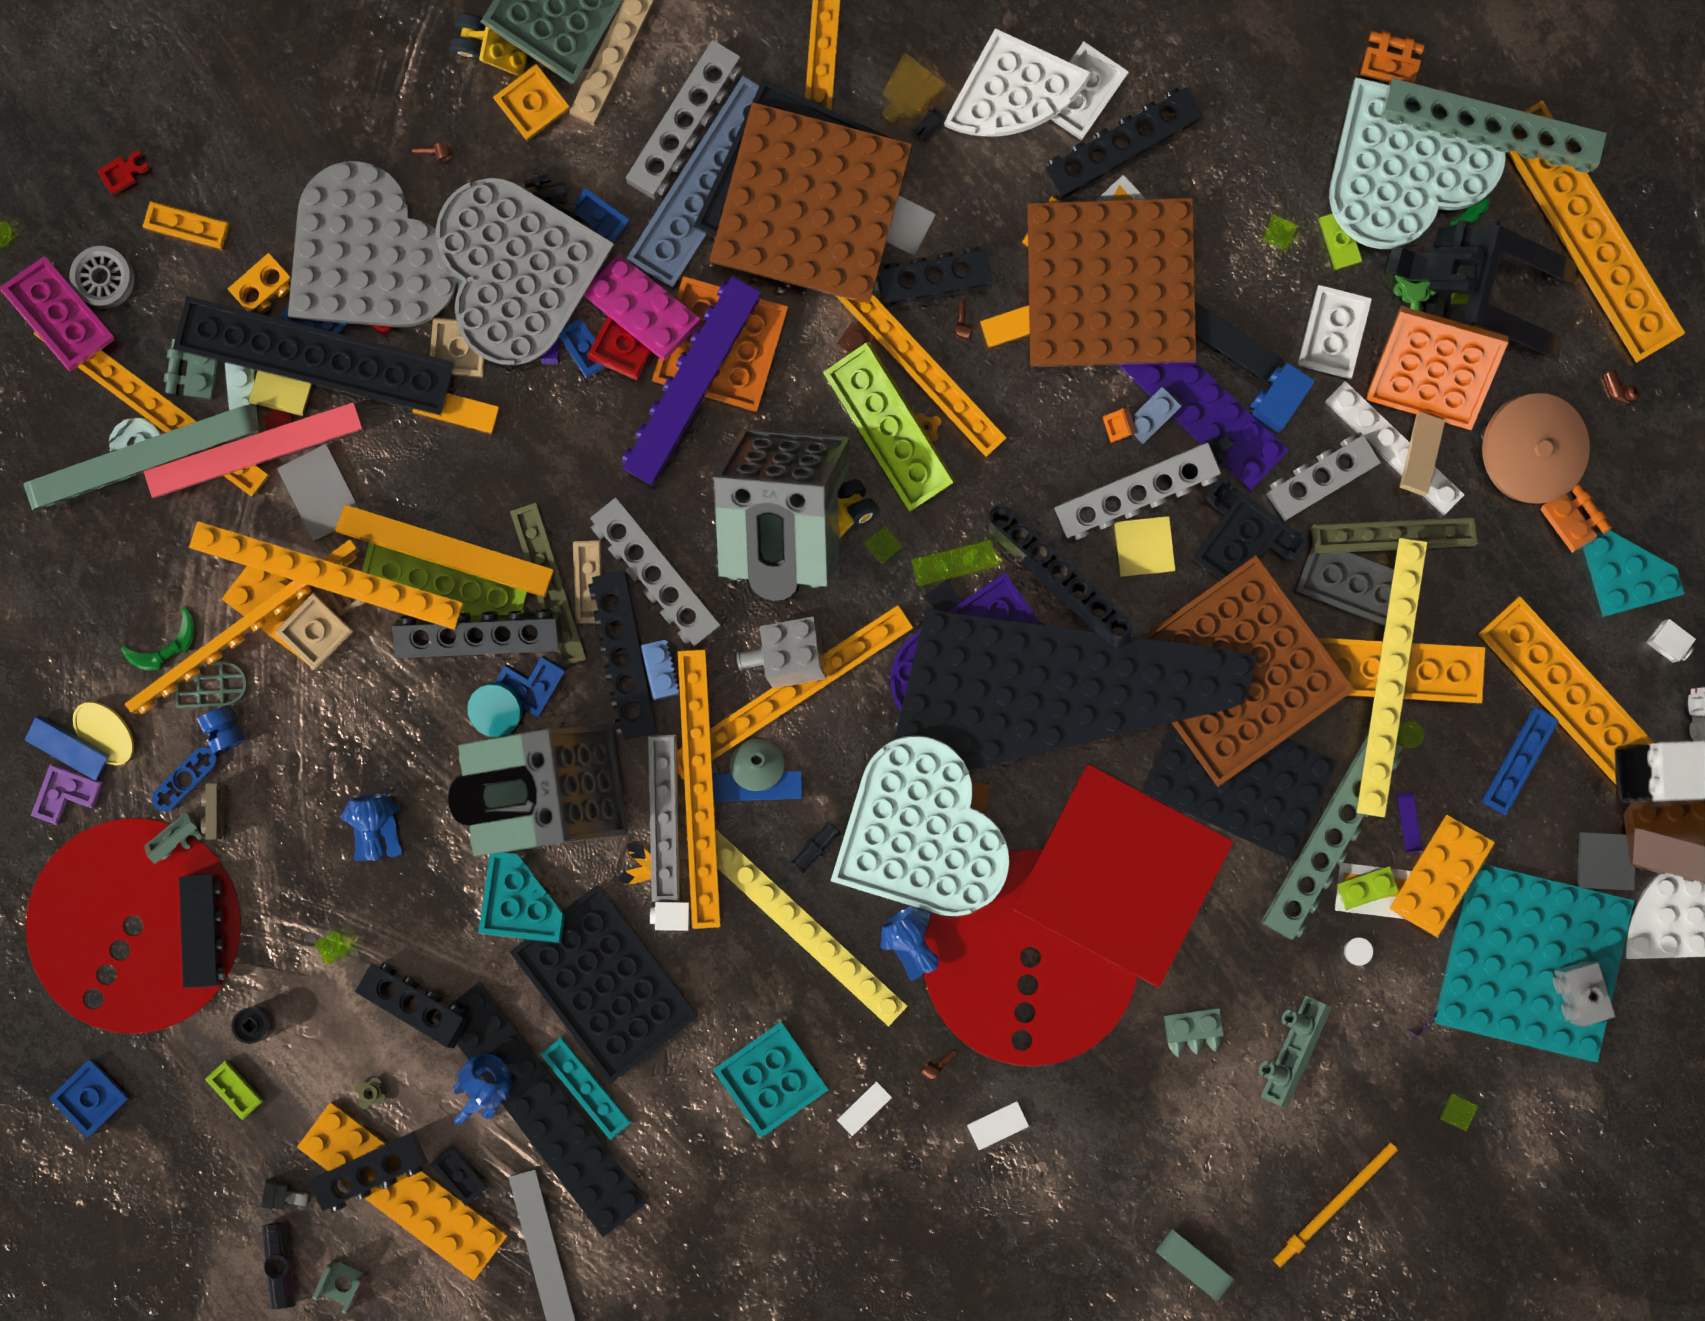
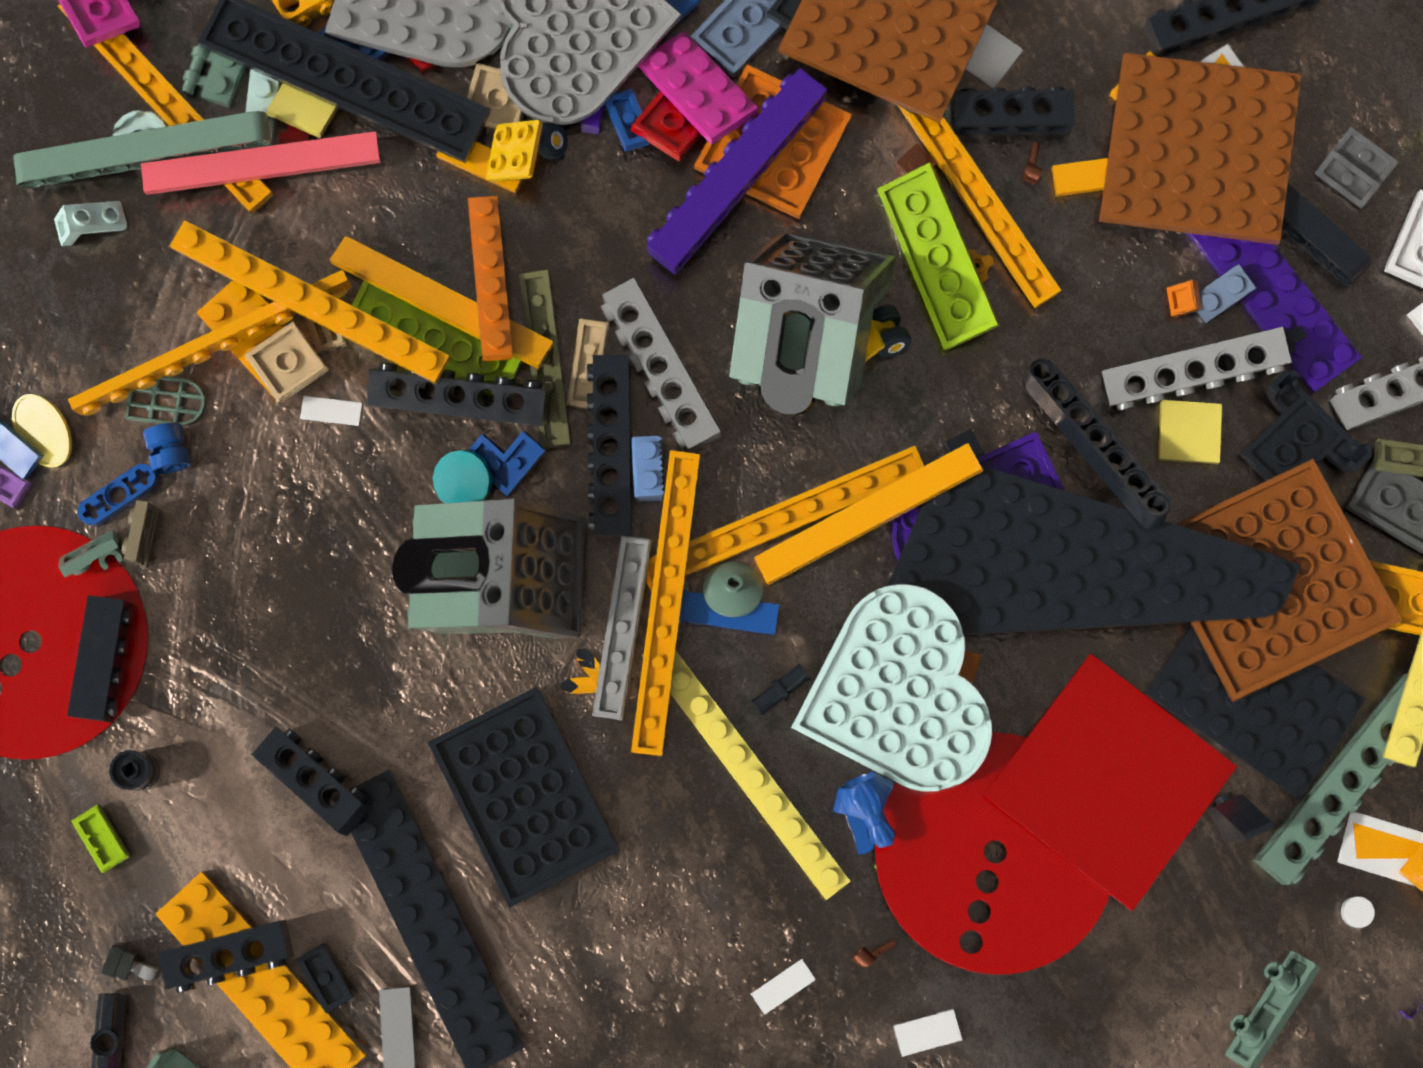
camera: 10 degrees right, 5 degrees down
green piece [121,607,195,671] -> none
light grey tile [277,444,360,542] -> none
clear neon green plate [315,931,348,964] -> none
blue piece [340,793,402,861] -> none
olive plate [354,1077,386,1109] -> none
blue piece [452,1054,512,1125] -> none
teal plate [478,853,565,943] -> none
teal tile [540,1036,632,1140] -> none
white brick [650,902,690,931] -> none
teal plate [713,1021,829,1138] -> none
light grey brick [737,616,826,688] -> none
clear neon green tile [864,526,903,565] -> none
clear neon green tile [911,540,997,587] -> none
sand green plate [1164,1008,1223,1057] -> none
blue brick [1250,363,1315,434] -> none
clear neon green tile [1261,214,1298,252] -> none
lime plate [1336,866,1399,910] -> none
none -> light aqua bracket [54,201,127,246]
none -> white sticker [300,396,362,426]
none -> orange plate [468,196,513,361]
none -> yellow plate [486,120,568,182]
none -> light orange tile [754,443,983,585]
none -> black slope [1208,791,1275,841]
none -> flat silver slope [1314,127,1399,209]

